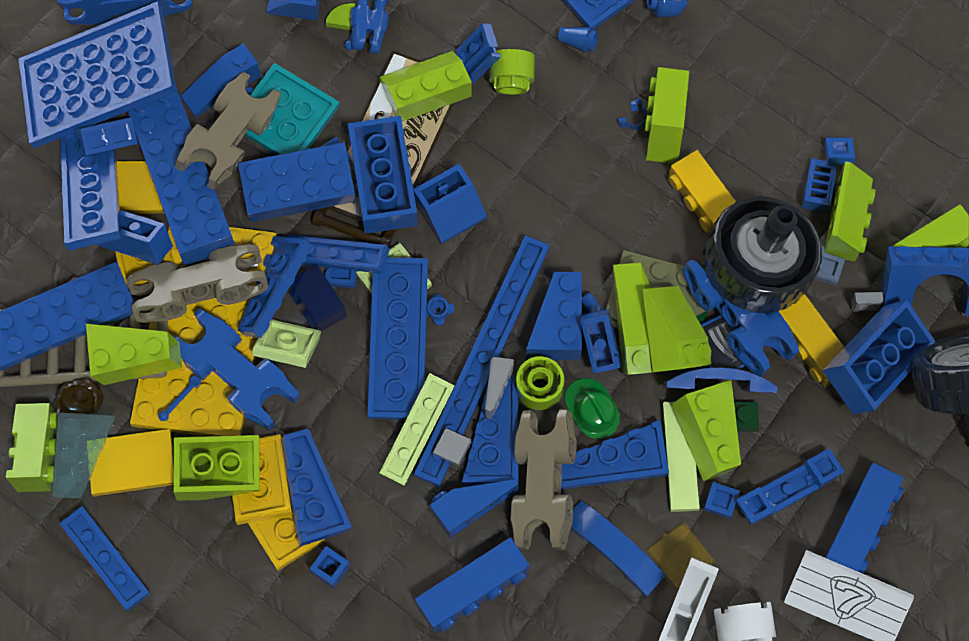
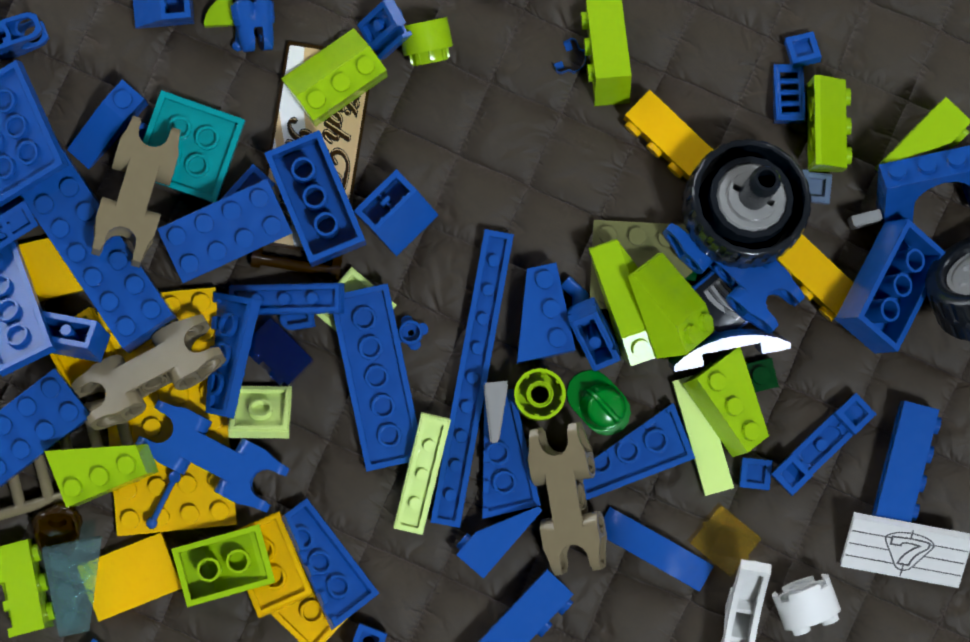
camera: 20 degrees left, 15 degrees up
light grey tile [433,428,471,466] -> none

